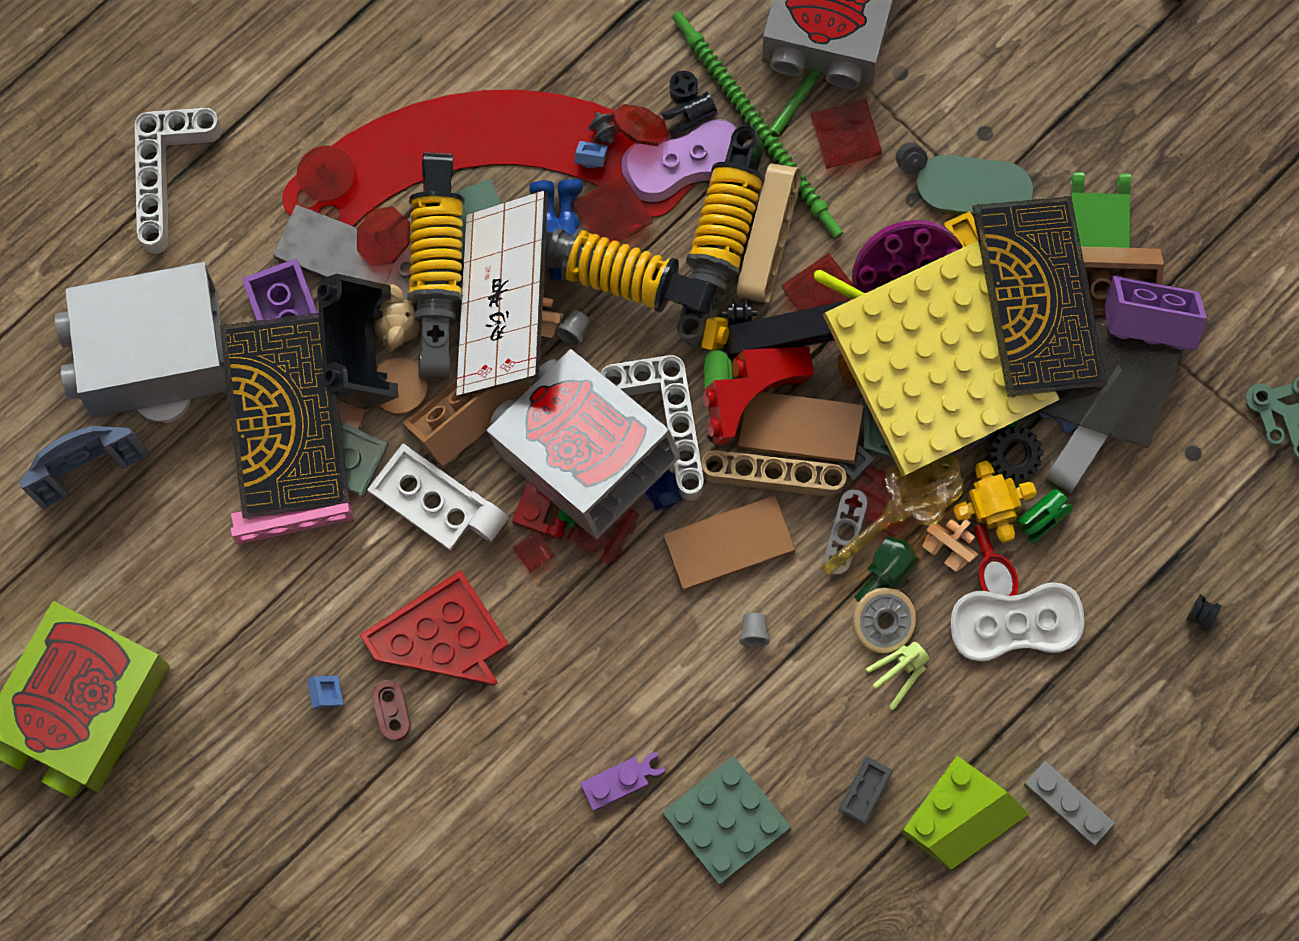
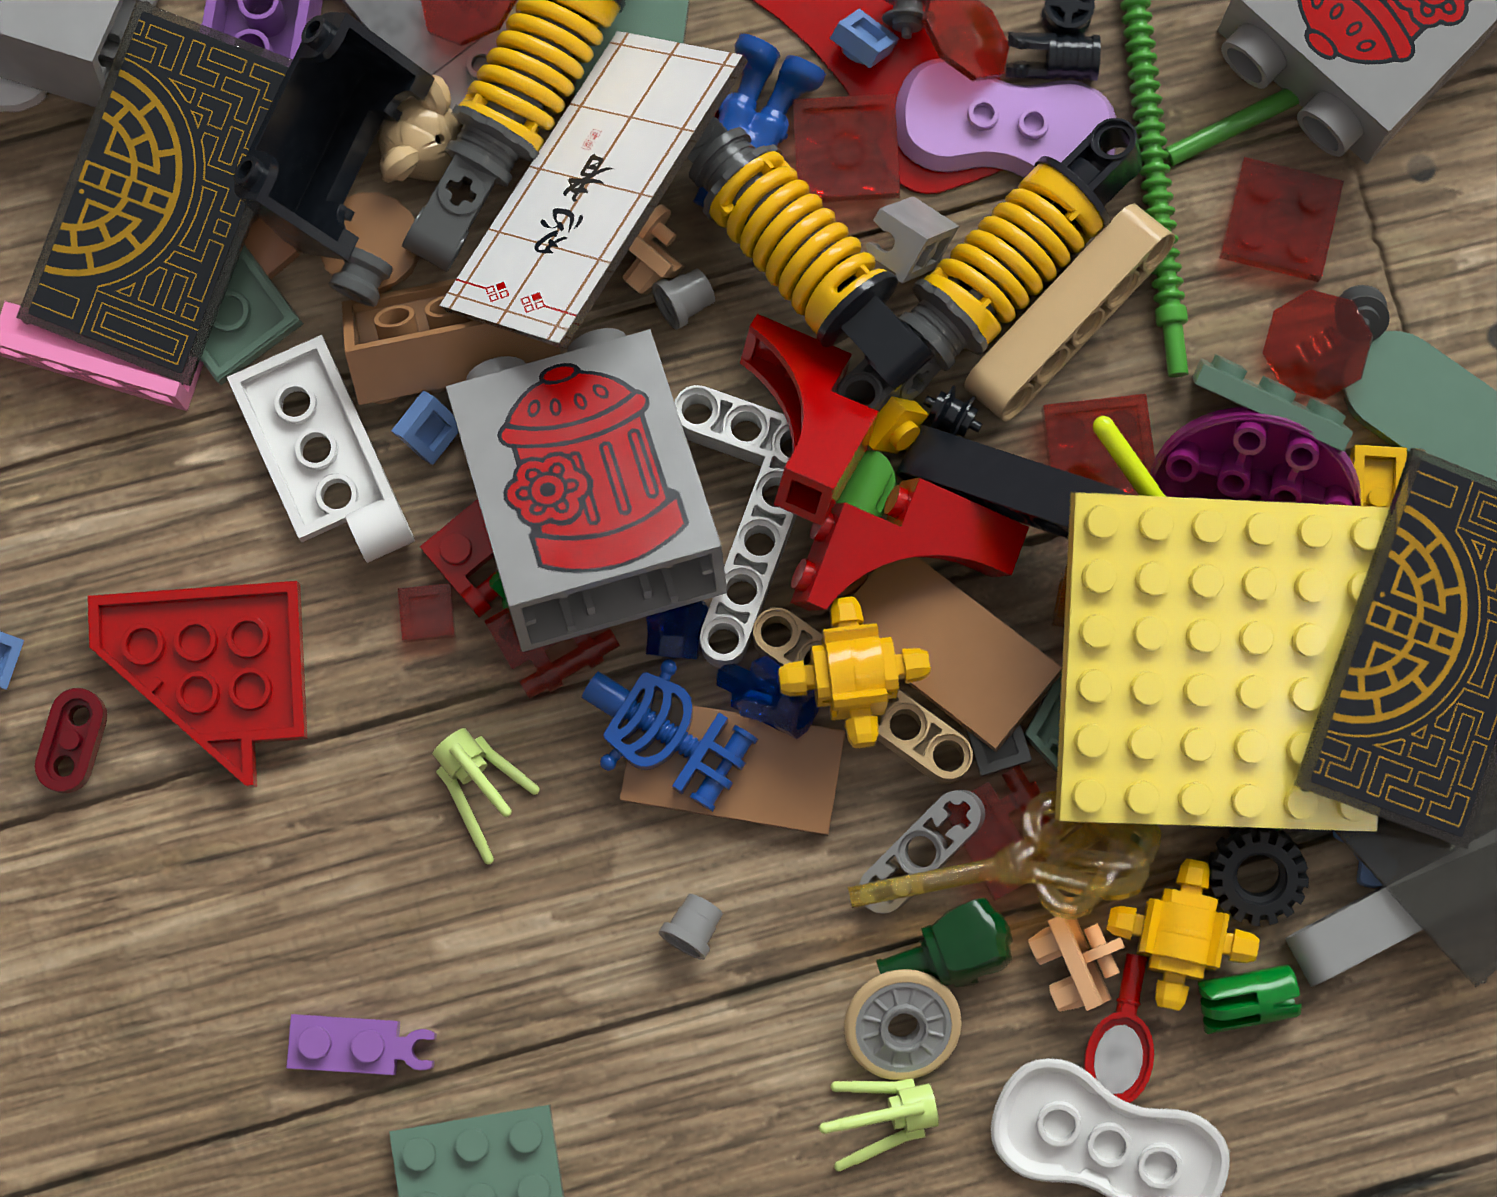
camera: 25 degrees right, 5 degrees up
none -> dark grey wheel [329,247,393,307]
none -> medium blue plate [391,390,459,465]
none -> yellowish green plant [432,728,540,864]
none -> blue torso [581,660,758,812]
none -> clear blue rock [716,655,819,739]
none -> red arch [740,314,879,526]
none -> yellow piece [778,596,931,748]
none -> light grey hinge [866,196,959,283]
none -> sand green plate [1192,354,1353,452]
none -> clear red piece [1263,289,1373,400]

